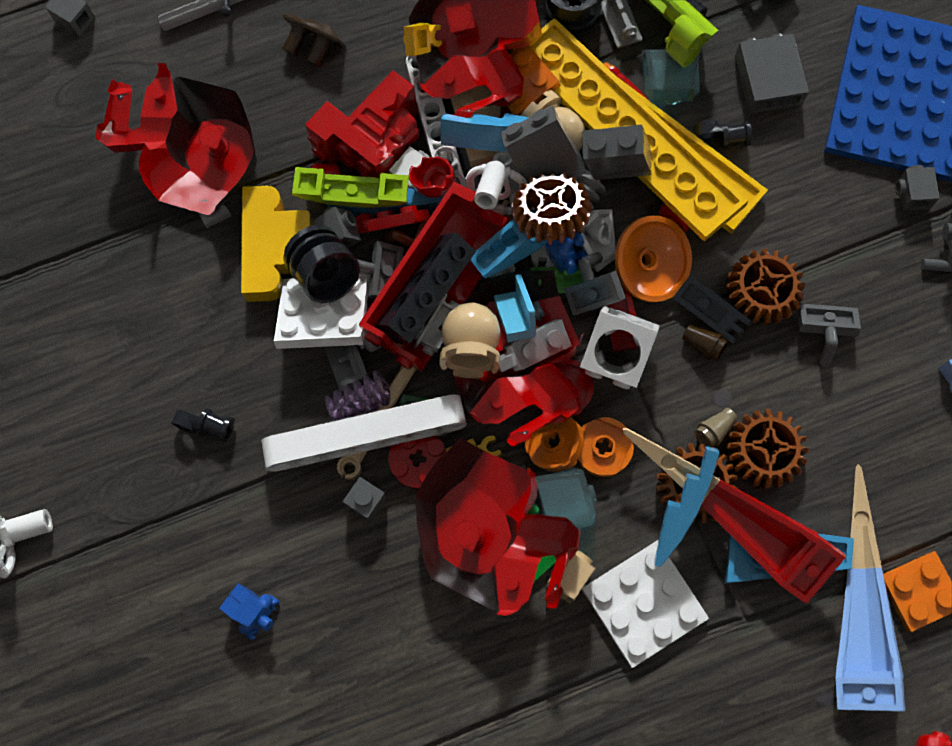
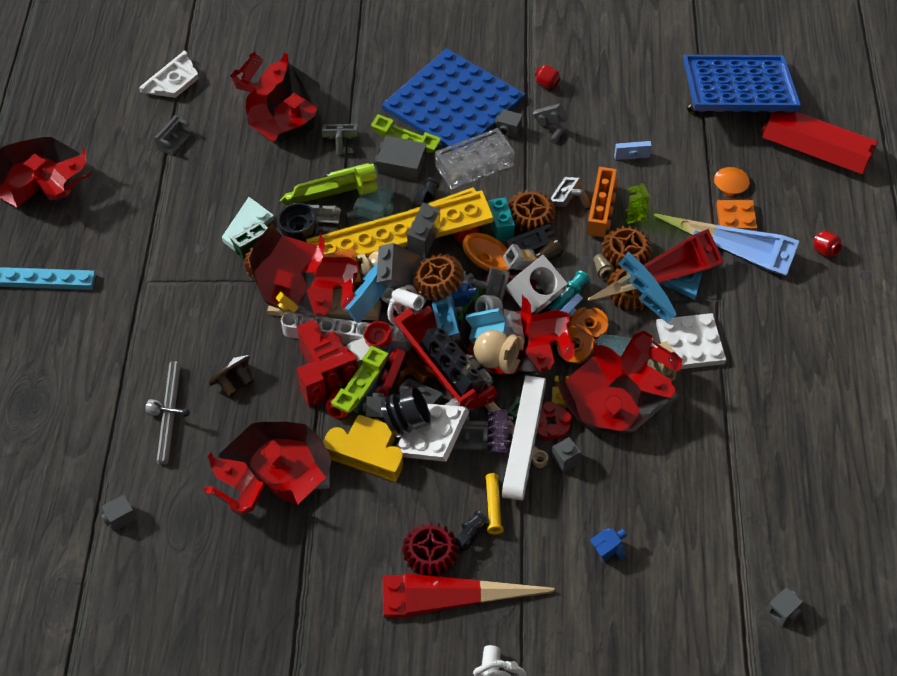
camera: 70 degrees left, 20 degrees down
none -> lime slope [370,114,441,153]
none -> red plate [382,573,555,618]
none -> dark red gear [402,521,459,577]
none -> clear brick [435,128,514,190]
none -> light grey head [475,295,503,313]
none -> yellow pin [485,473,504,535]
none -> teal brick [488,197,515,241]
none -> light grey leg [503,244,538,270]
none -> teal pin [546,270,591,312]
none -> light blue plate [561,294,583,318]
none -> orange brick [587,167,619,238]
none -> clear neon green hinge [625,183,650,224]

